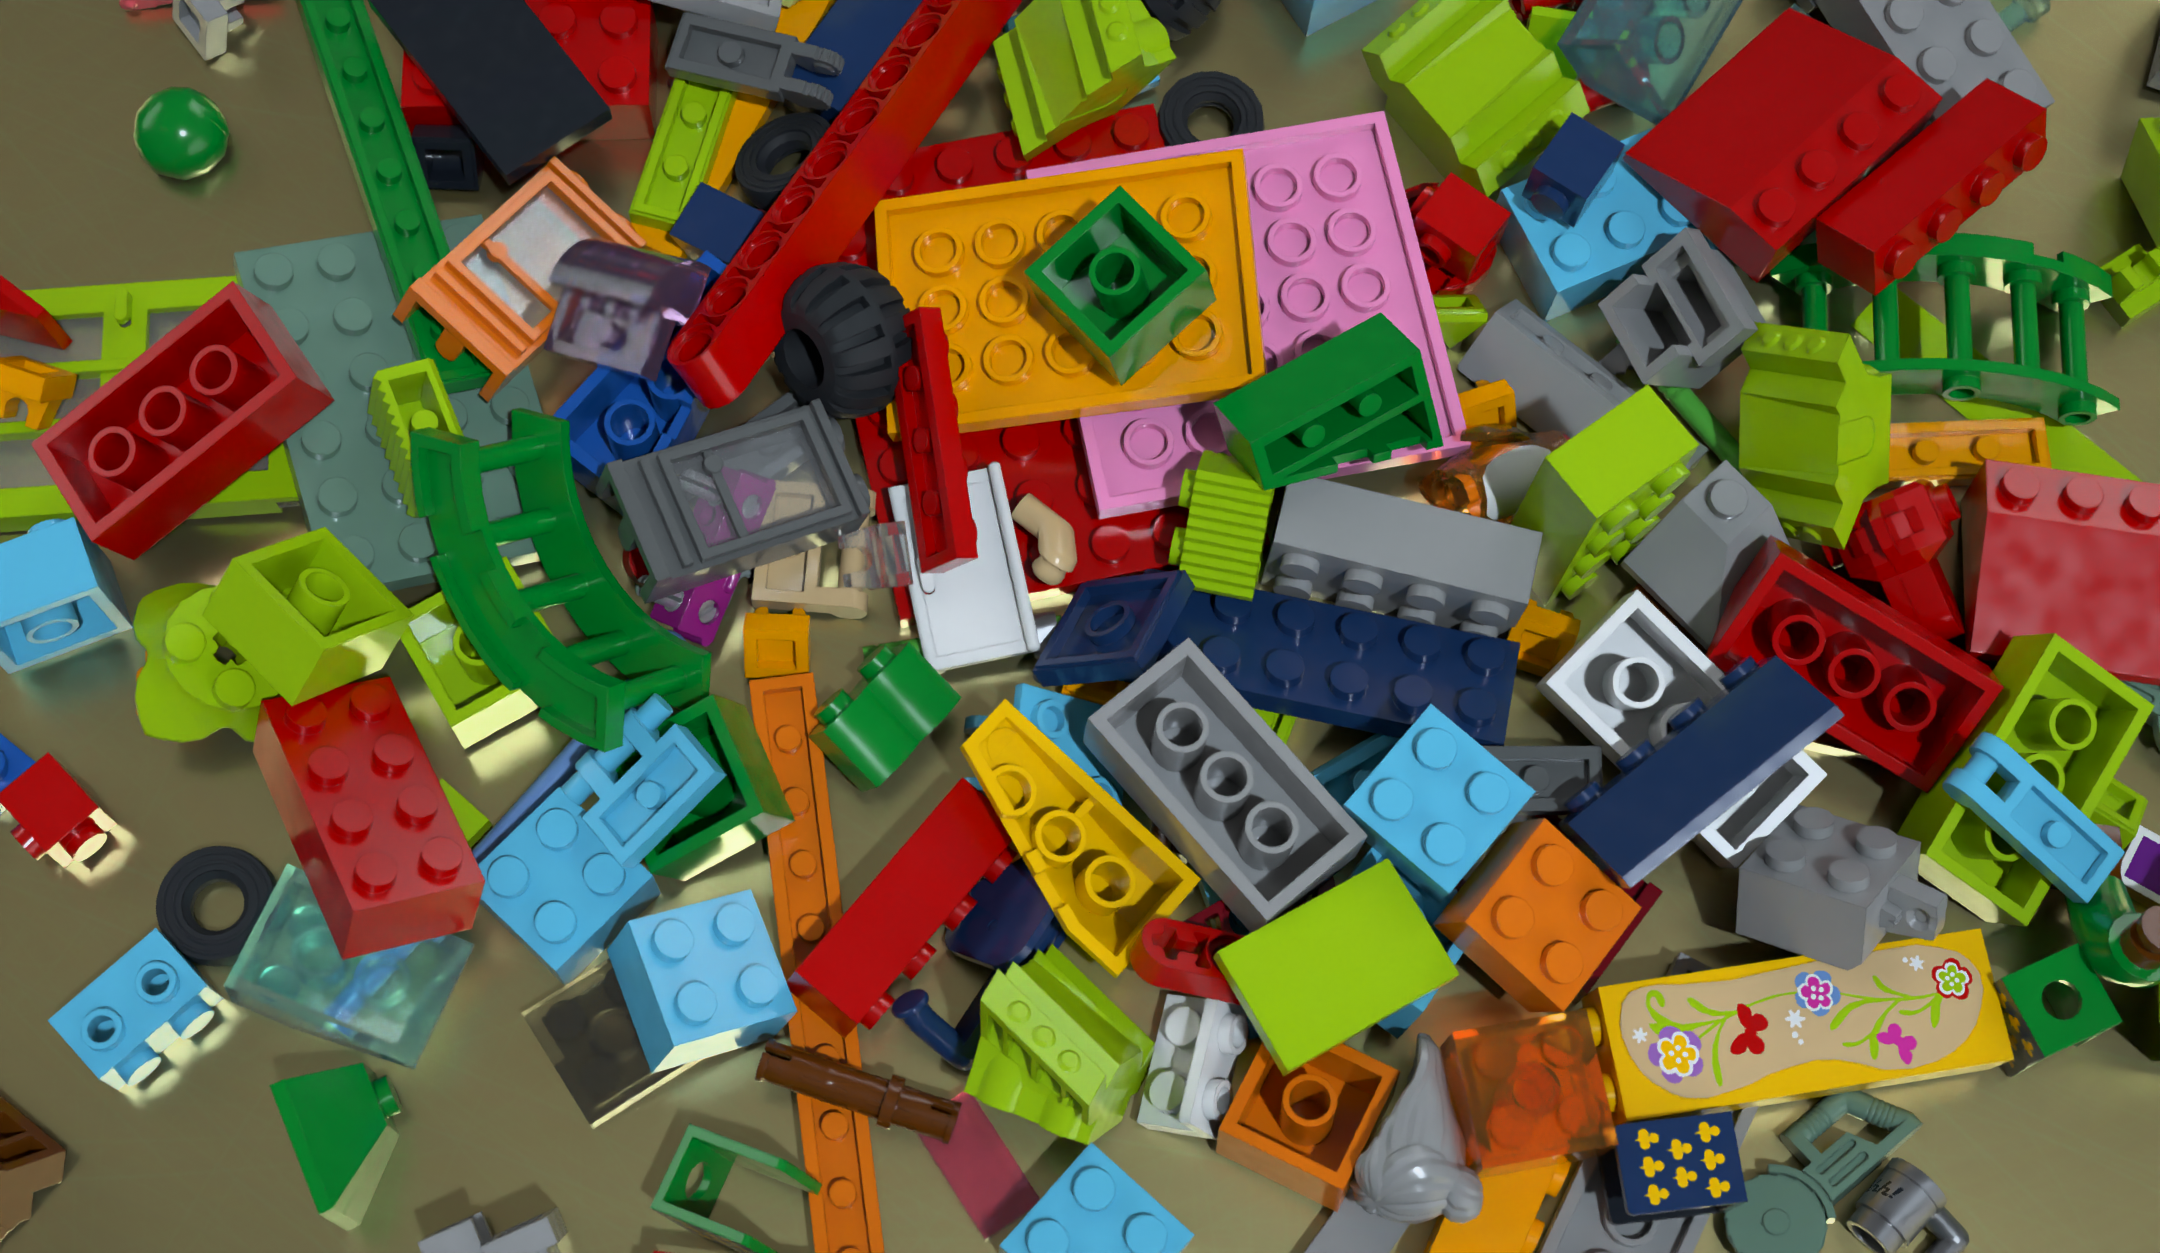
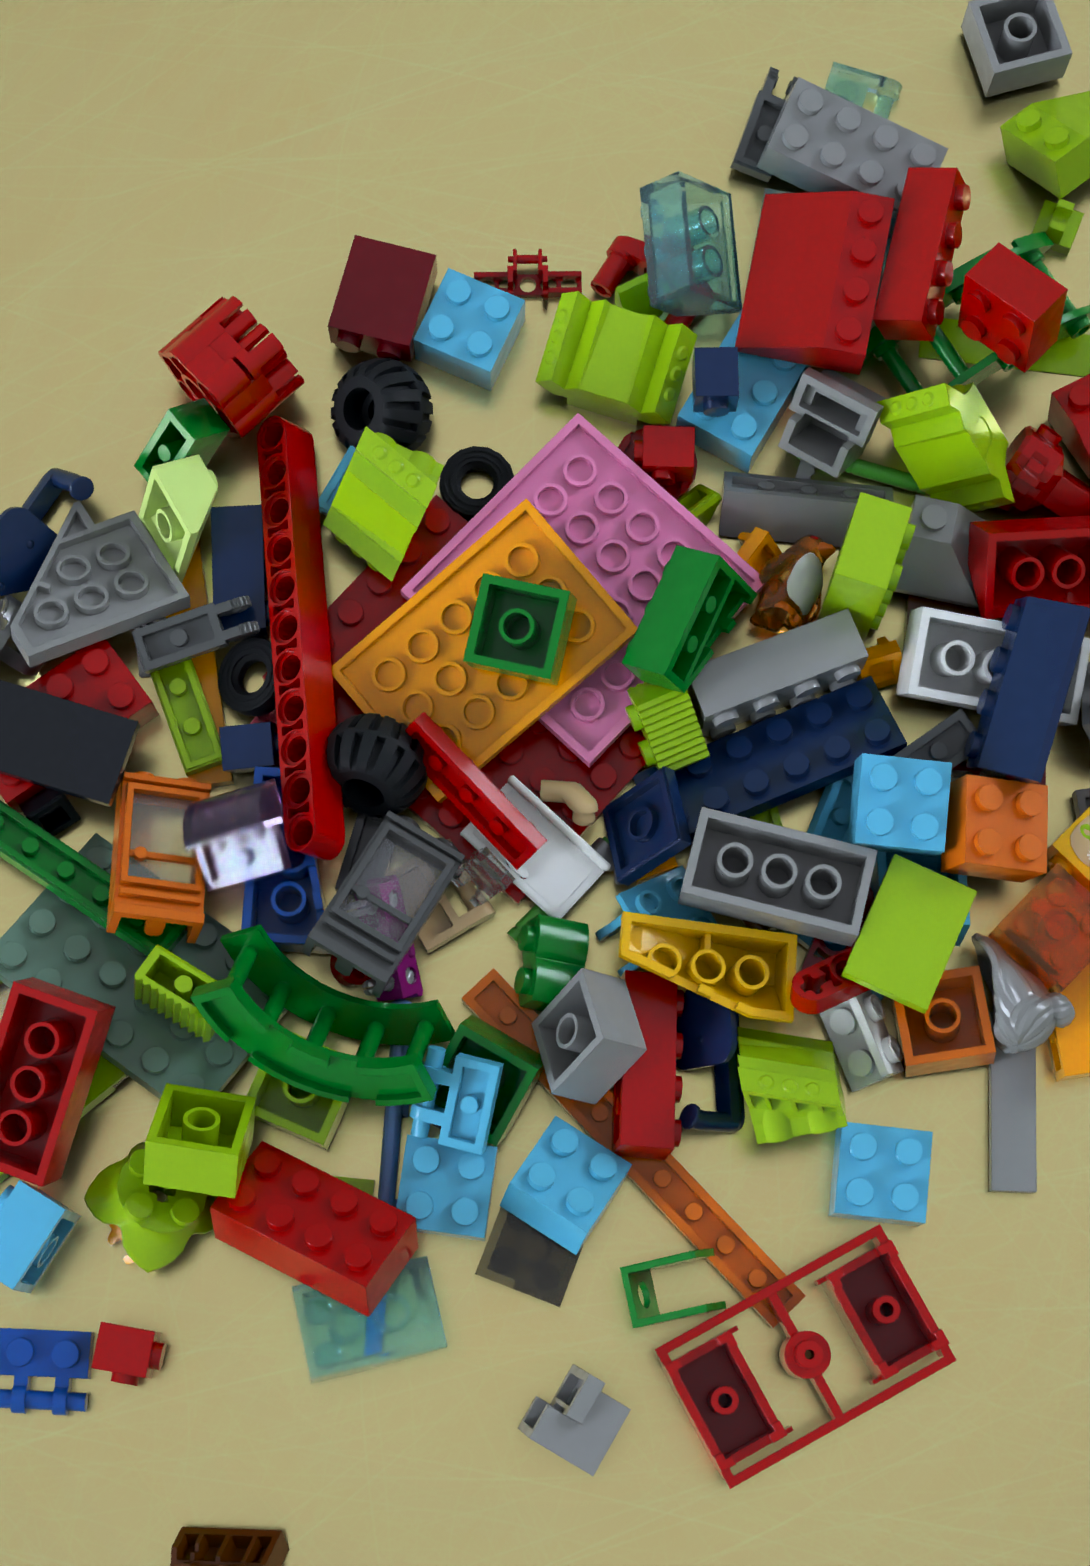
camera: 30 degrees left, 5 degrees up
medium azure brick [47,928,224,1090] -> none
black tyre [156,846,281,967] -> none
green slope [269,1063,402,1231] -> none
light orange tile [743,607,811,678] -> none
reddish brown pin [755,1038,962,1145] -> none
clear pink tile [915,1092,1040,1242] -> none
light orange tile [1876,417,2052,489] -> none
none -> light grey brick [531,968,647,1105]
none -> red brick [958,242,1068,373]

